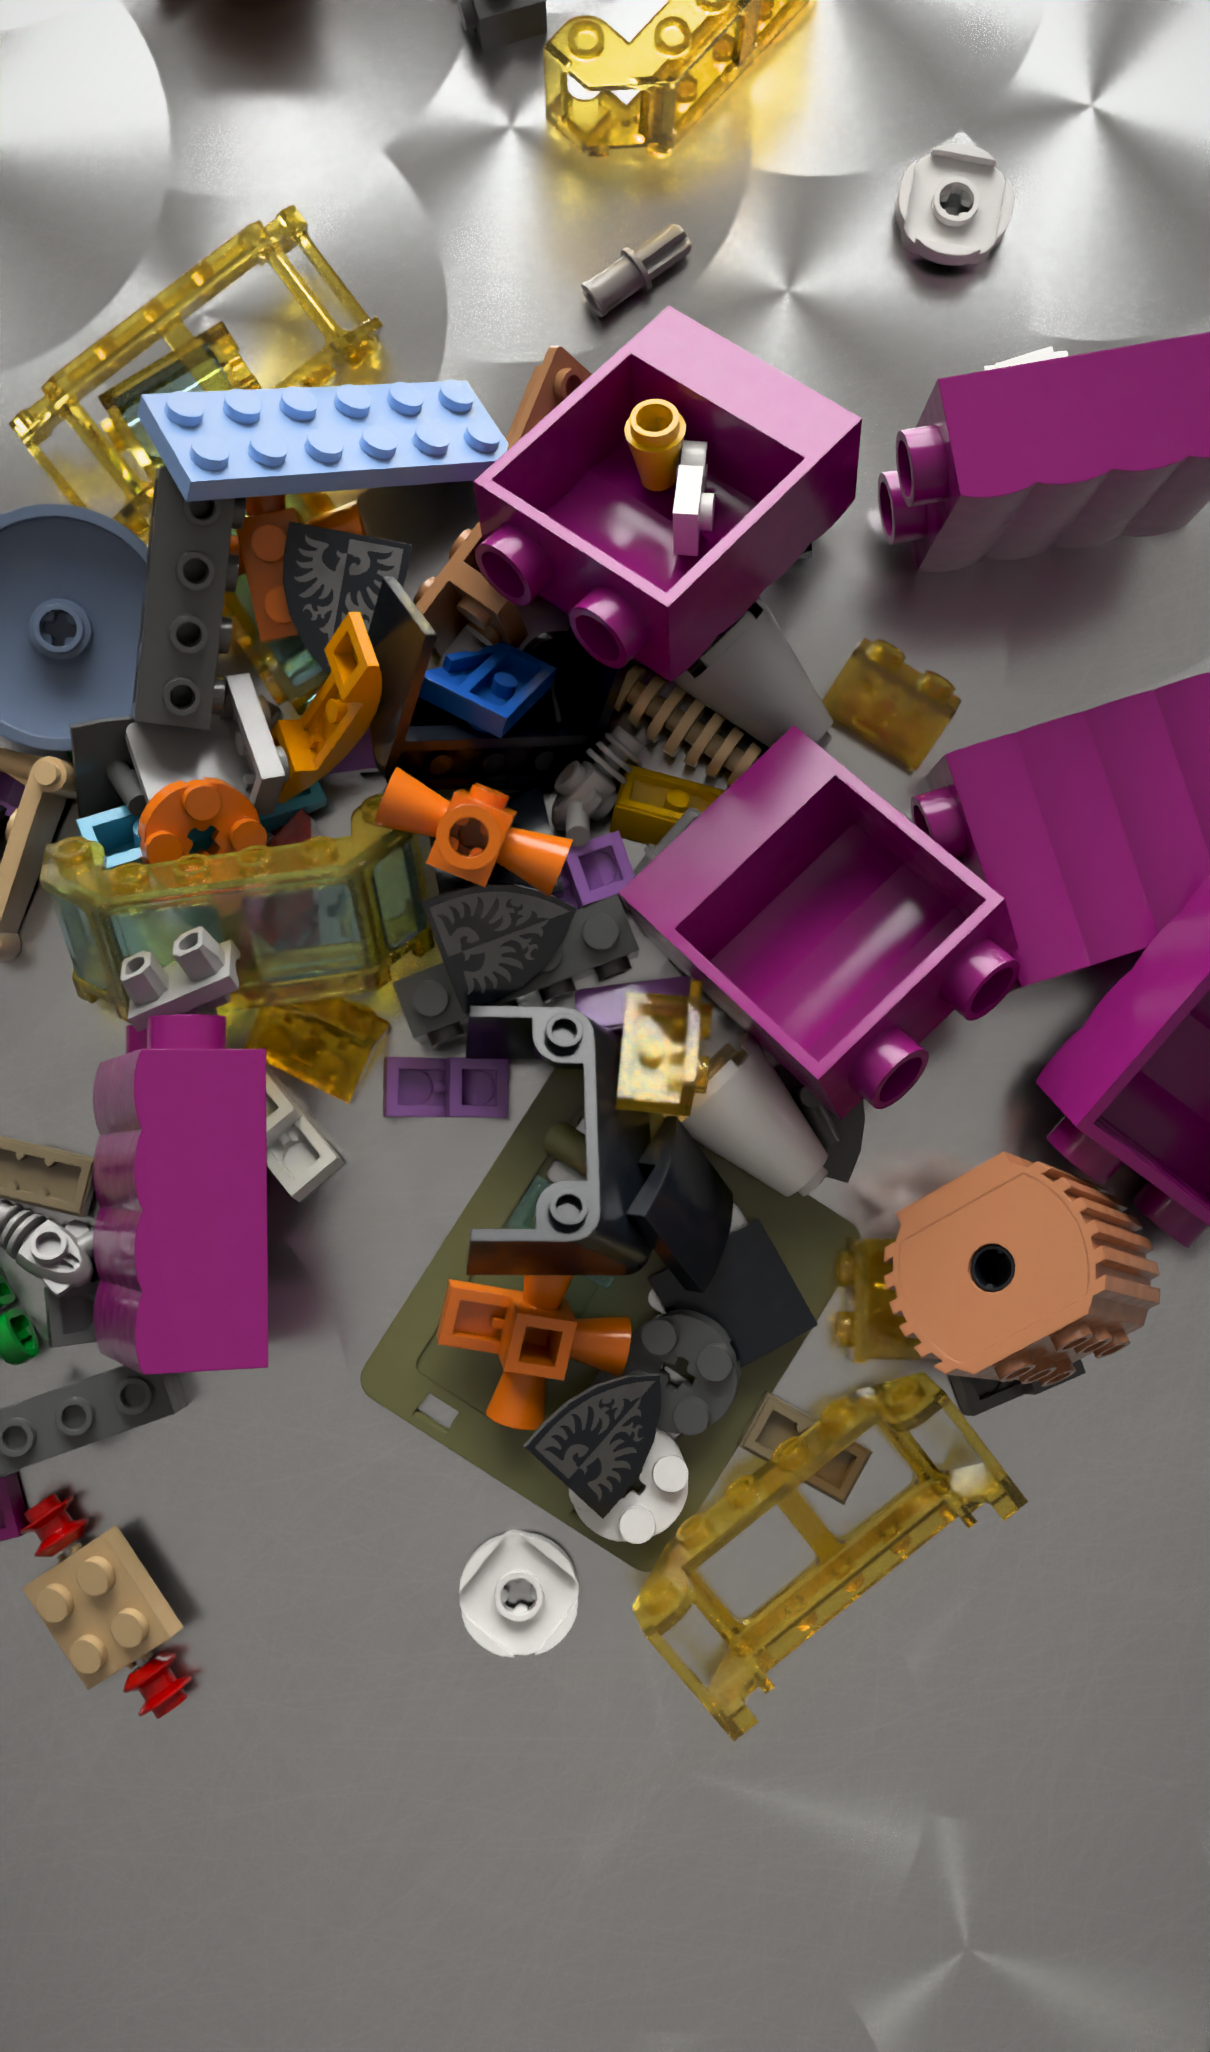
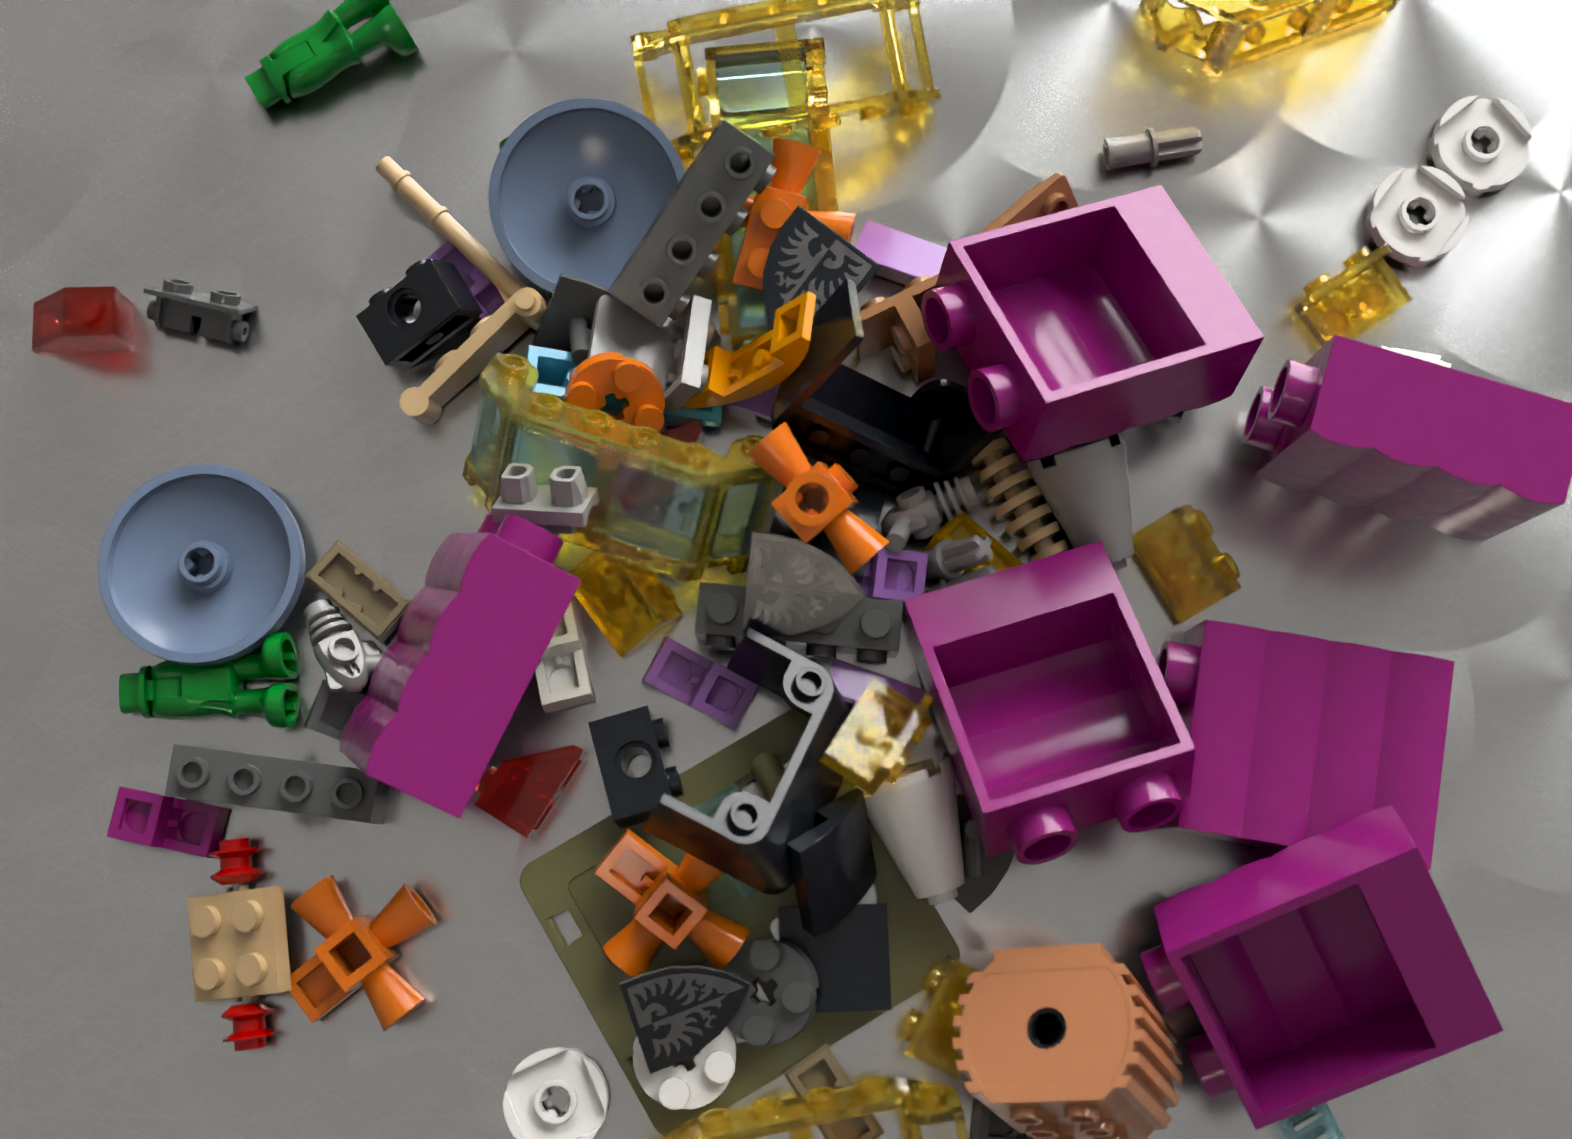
camera: 35 degrees right, 5 degrees down
light blue plate [137,380,509,502] -> none
blue wing [418,642,557,739] -> none
yellow cone [624,399,686,491] -> none
white plate [673,440,715,556] -> none
none -> orange brick [289,875,437,1032]
none -> clear red slope [474,745,588,839]
none -> black brick [588,705,684,829]
none -> slope [855,220,947,285]
none -> light grey axle [919,535,993,584]
none -> clear yellow bracket [1294,244,1413,347]
none -> white plate [1427,95,1532,196]

